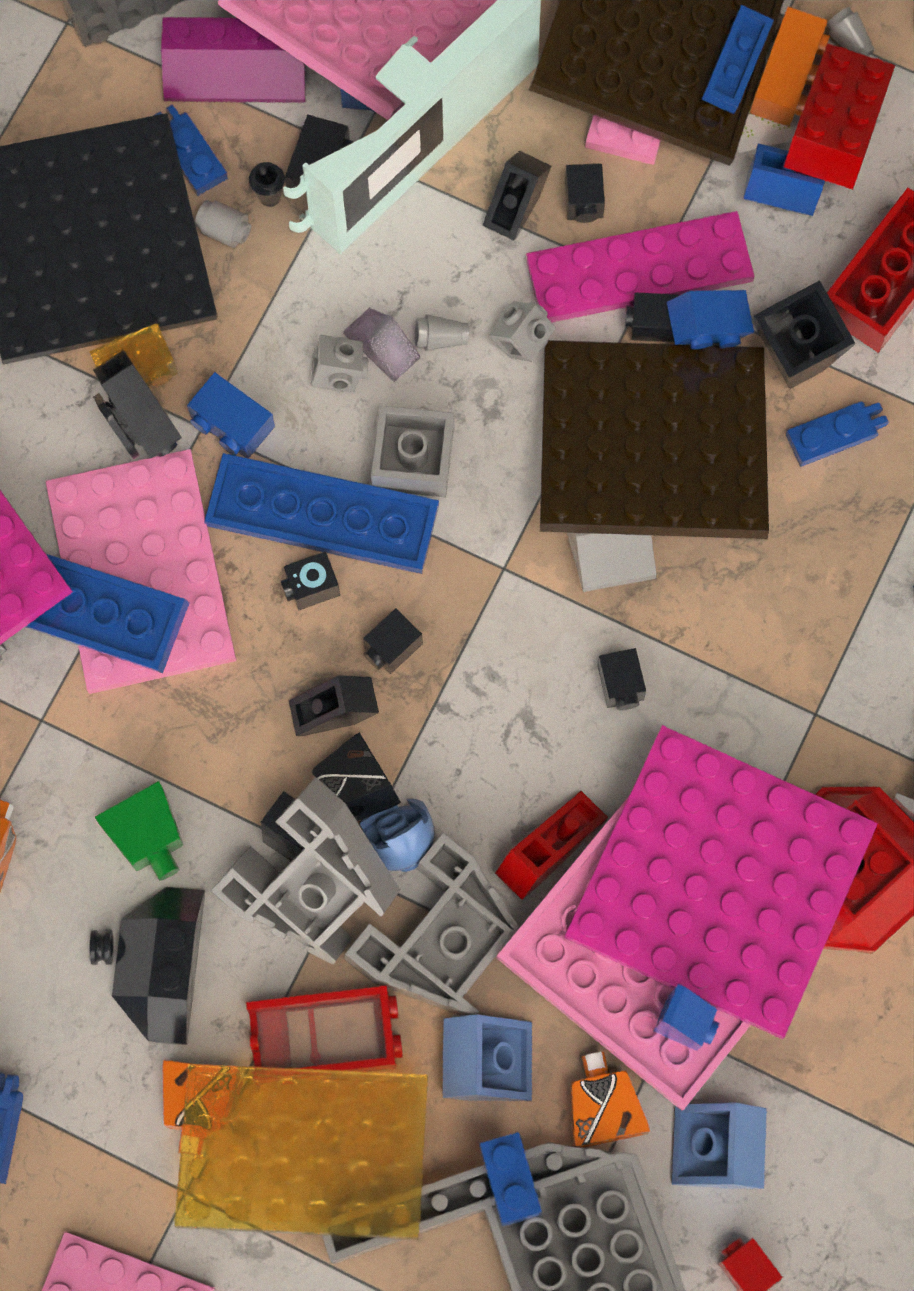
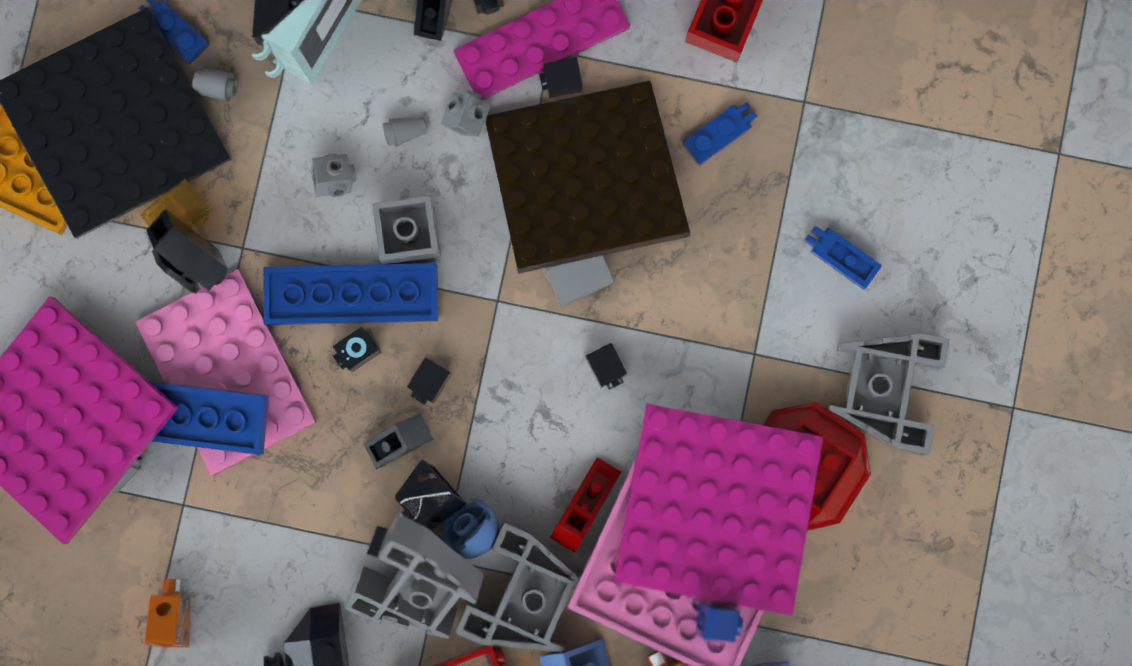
camera: 15 degrees left, 10 degrees up
green torso [95,781,184,881] -> none
blue brick [187,372,275,459] -> none
black cone [249,162,285,207] -> none
slope [343,308,420,382] -> none
blue brick [667,290,754,349] -> none
black slope [754,280,855,389] -> none

